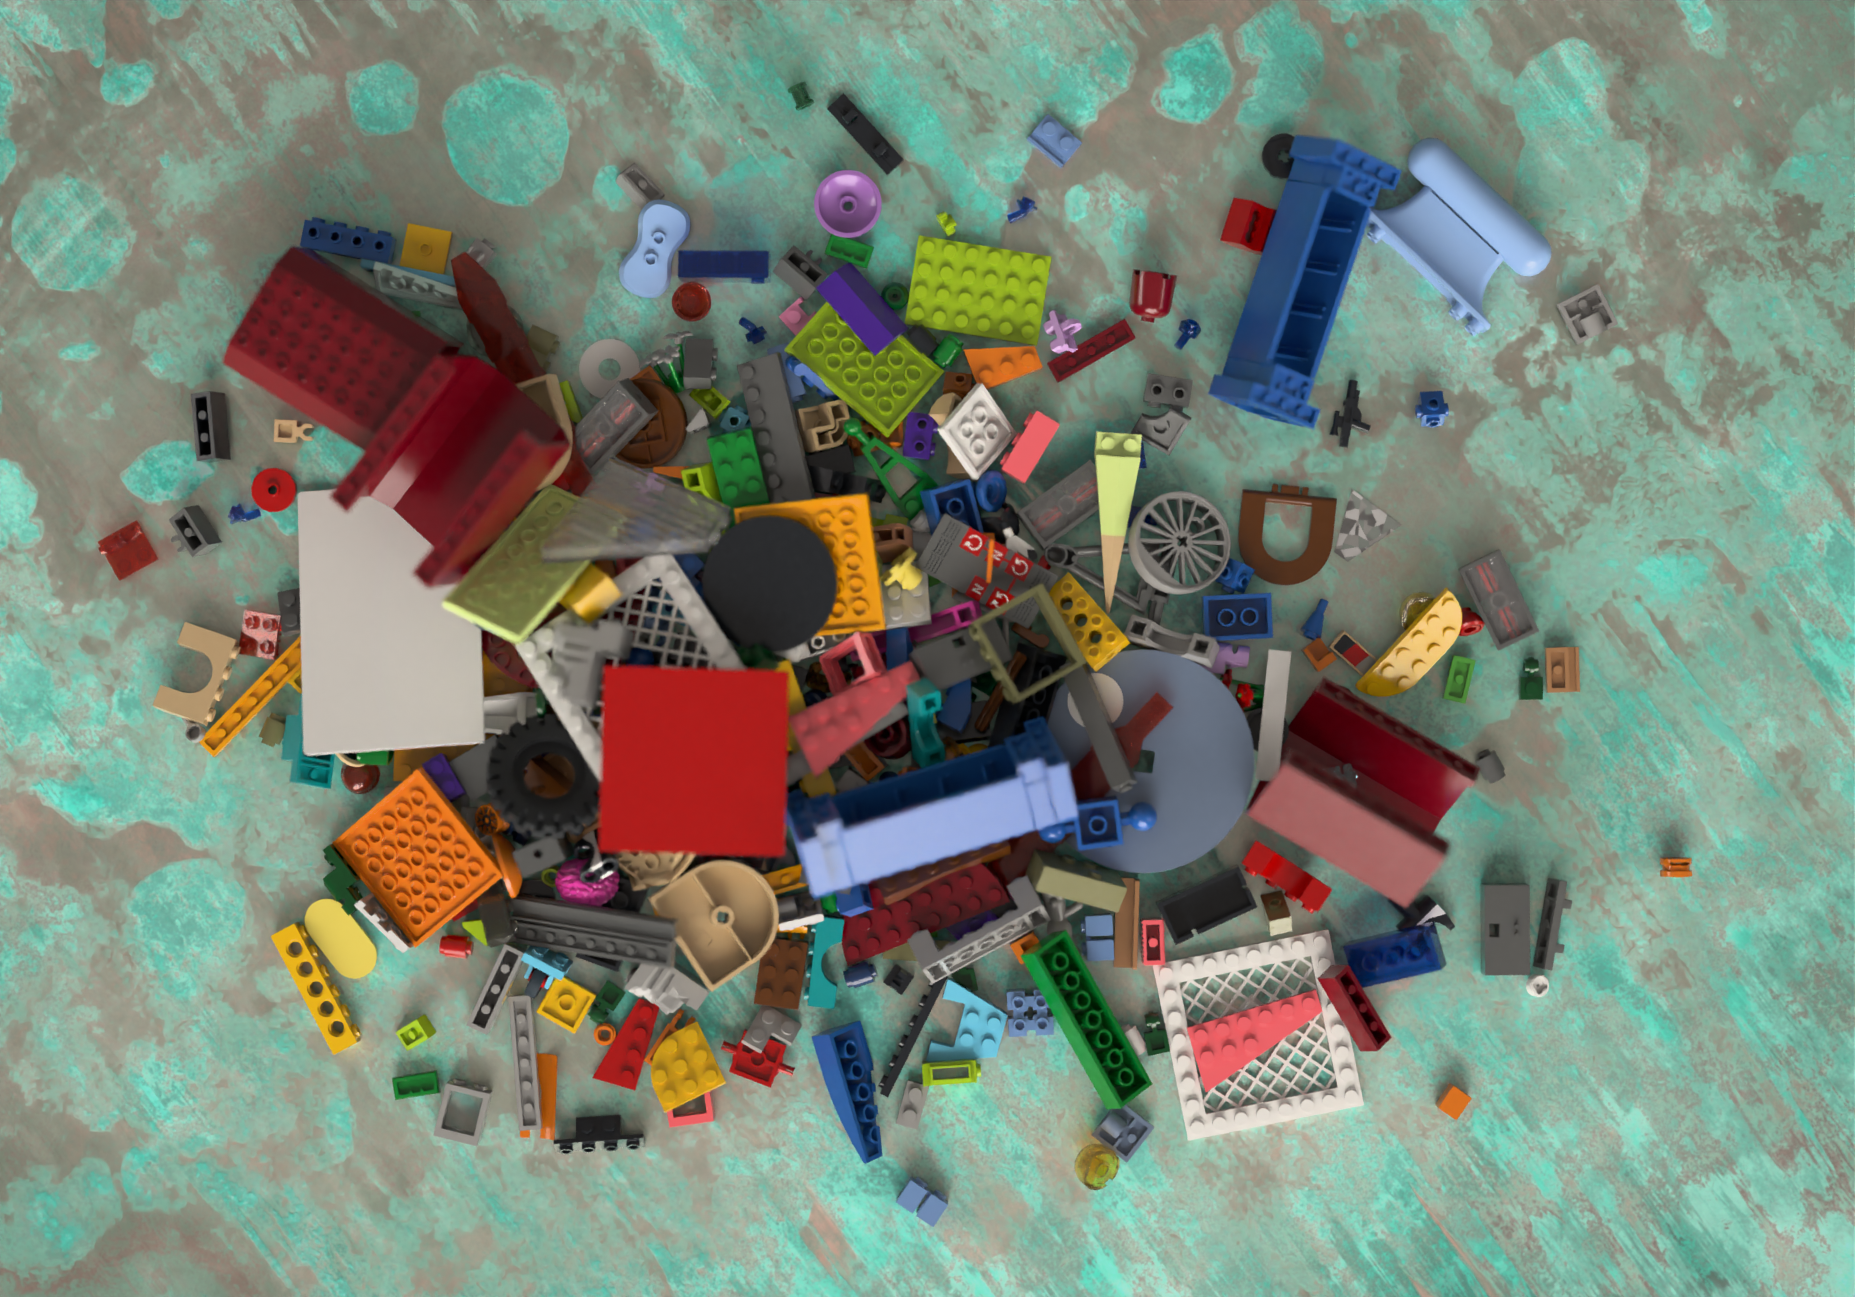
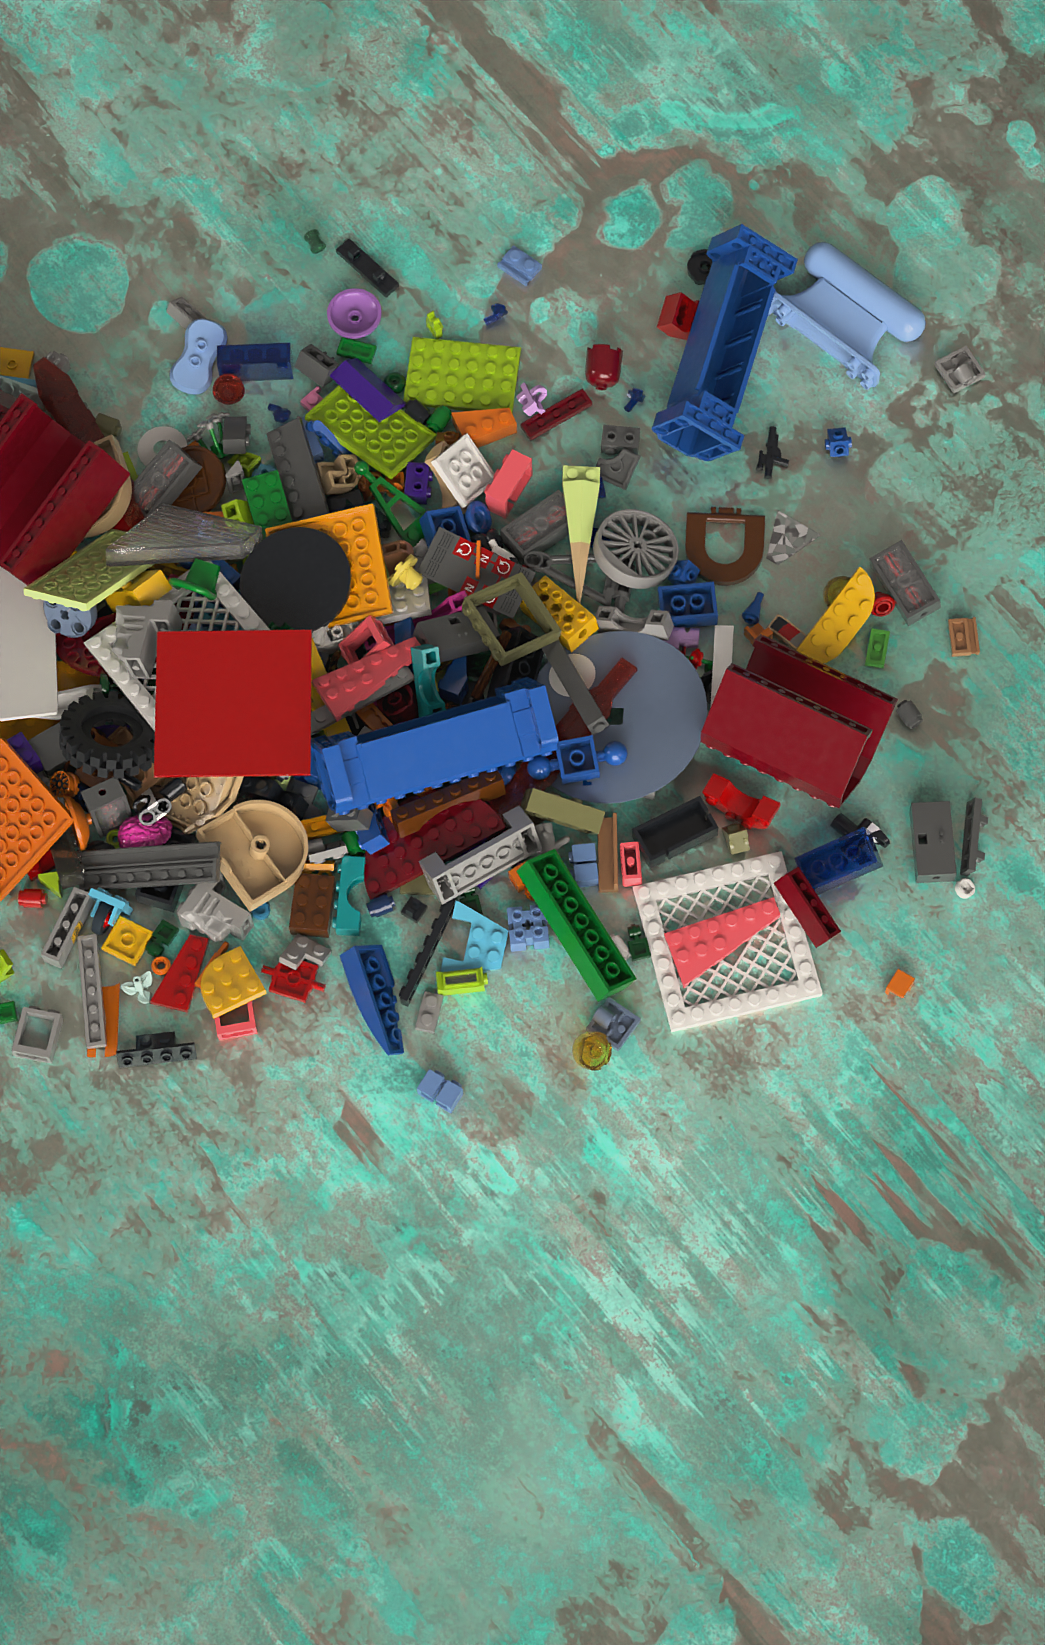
camera: 10 degrees right, 20 degrees down
dark green plate [1519,657,1543,700] -> none
none -> light aqua plant [120,971,153,1004]
none -> green piece [168,558,220,600]

